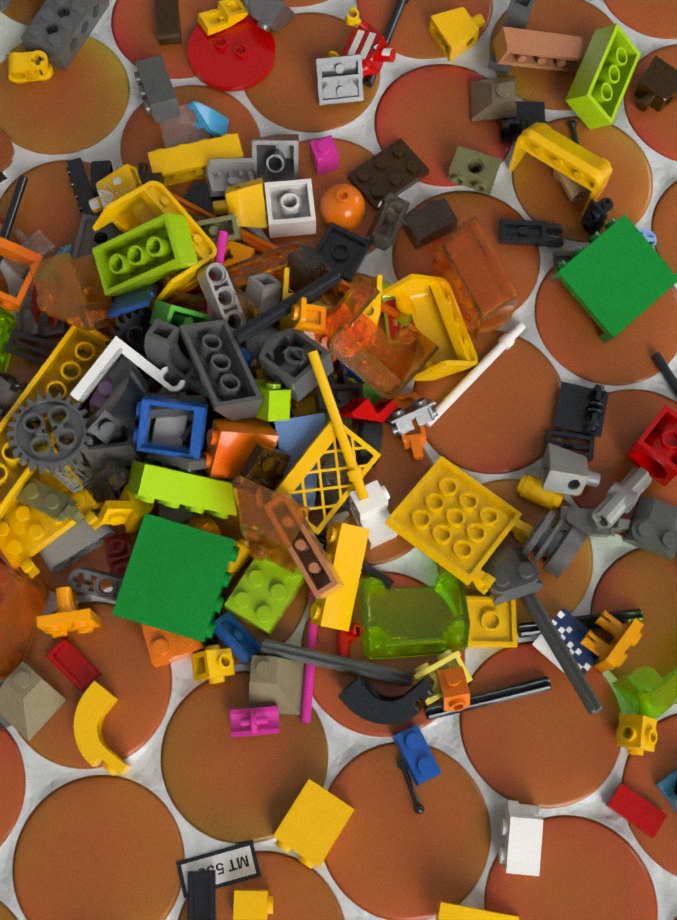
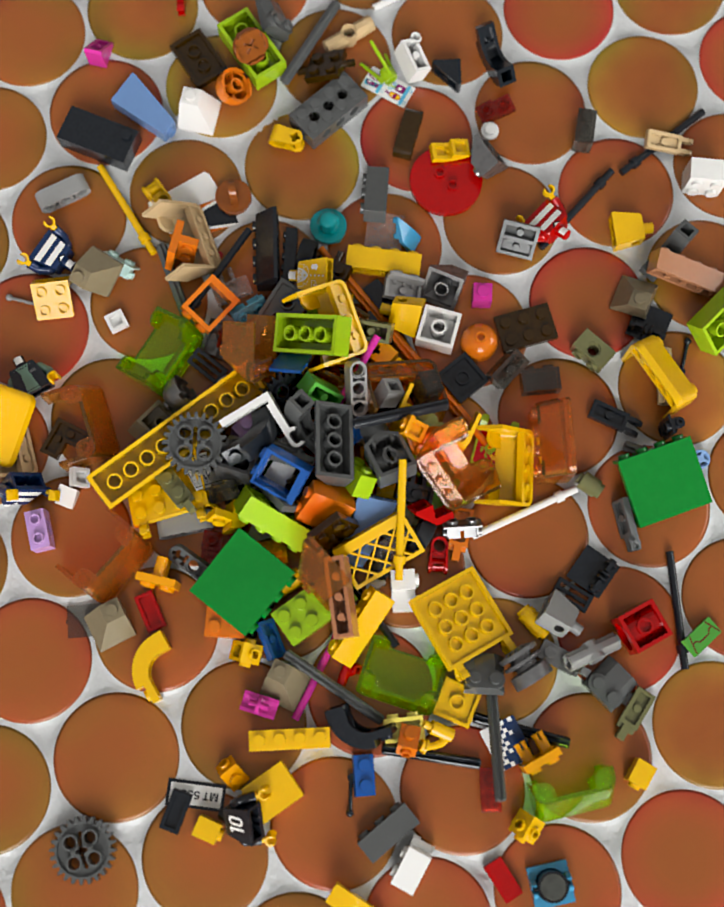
camera: 25 degrees right, 5 degrees up
none -> light orange bracket [216,755,250,792]
none -> black torso [218,785,277,847]
none -> yellow brick [248,727,331,752]
none -> black slope [252,206,280,291]
none -> teal plate [310,208,347,244]
none -> dark grey brick [357,802,420,863]
none -> yellow plant [417,720,455,754]
none -> red piece [427,536,449,575]
none -> clear red slope [479,767,502,813]
none -> olive brick [575,471,605,498]
none -> dark grey hinge [611,497,642,552]

